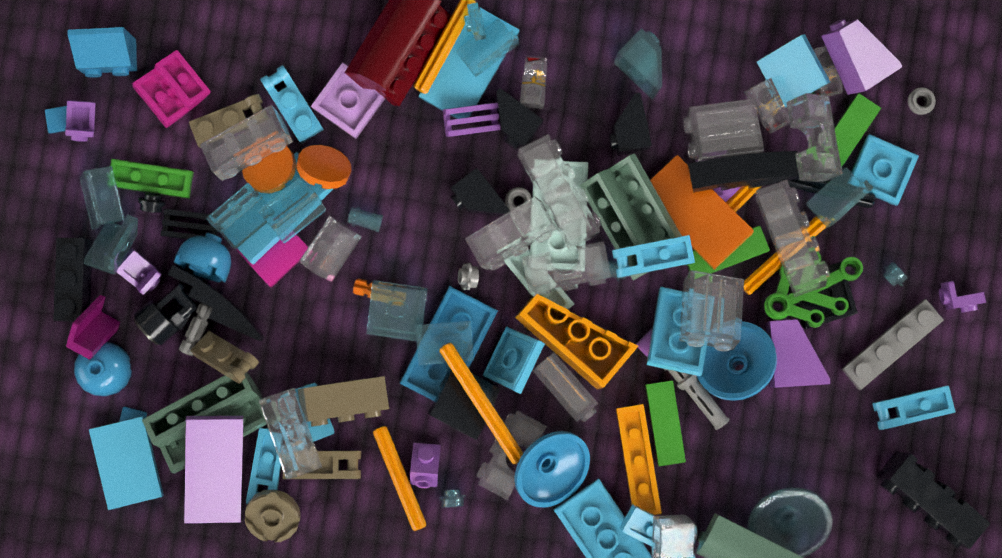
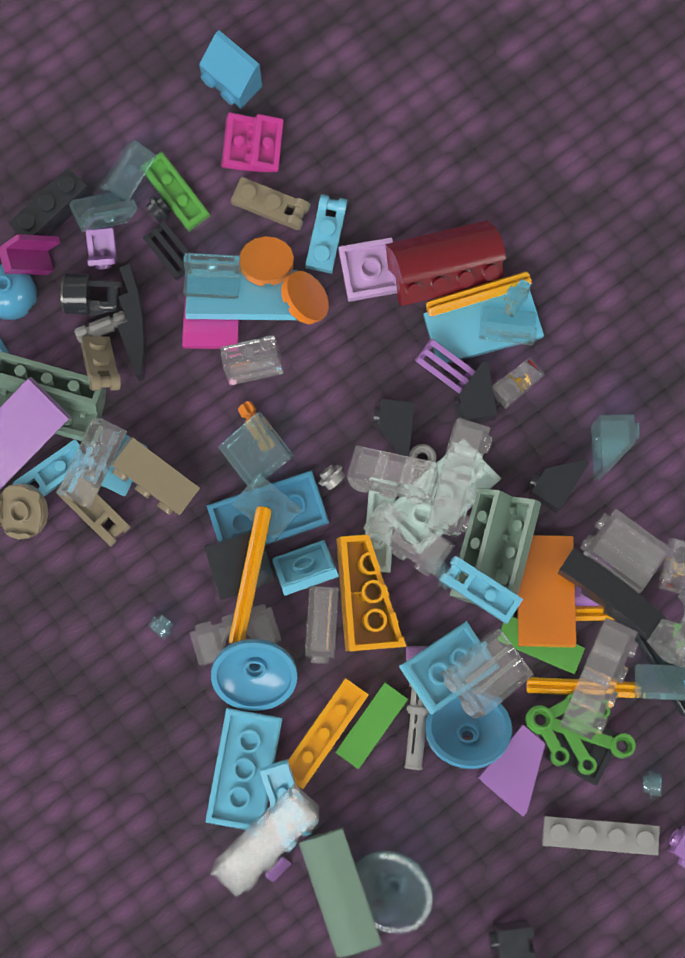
camera: 50 degrees right, 5 degrees down
dark azure piece [45,106,67,134] -> none
medium lavender bracket [65,100,96,141] -> none
dark azure cylinder [174,233,232,282] -> none
clear brick [200,105,293,181] -> none
clear light blue panel [257,177,326,243] -> none
clear light blue pin [347,206,383,233] -> none
light orange axle [373,426,426,531] -> none
medium lavender bracket [410,443,441,488] -> none
medium azure plate [872,385,956,430] -> none

